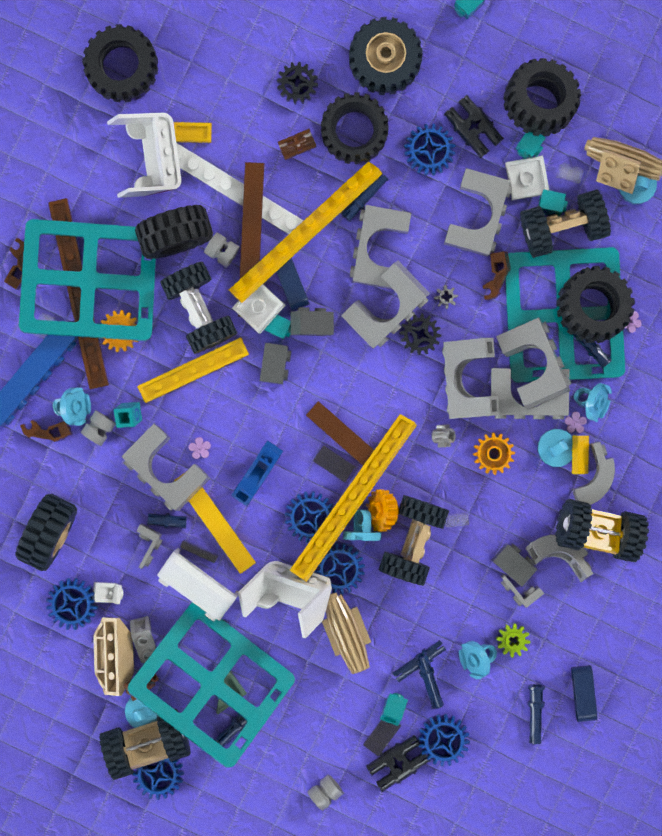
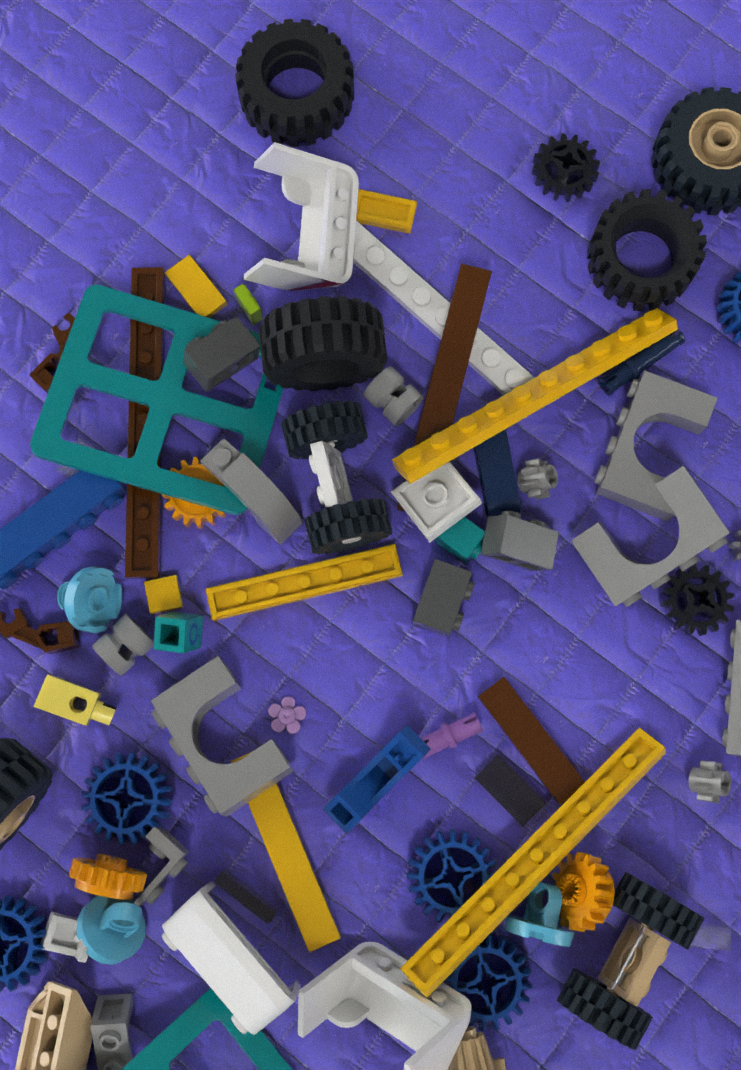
camera: 15 degrees right, 10 degrees down
dark blue pin [147,513,187,529] -> none
reddish brown hips [278,129,317,160] -> none
none -> light yellow torso [33,674,117,726]
none -> light orange gear [69,854,147,900]
none -> medium azure tile [77,895,145,965]
none -> blue gear [81,752,173,845]
none -> yellow tile [144,575,184,615]
none -> yellow tile [164,255,228,318]
none -> dark grey brick [183,316,260,393]
none -> light grey arch [200,438,303,545]
none -> lime tile [233,284,263,325]
none -> medium lavender pin [421,712,483,760]
none -> light grey gear [517,458,558,500]

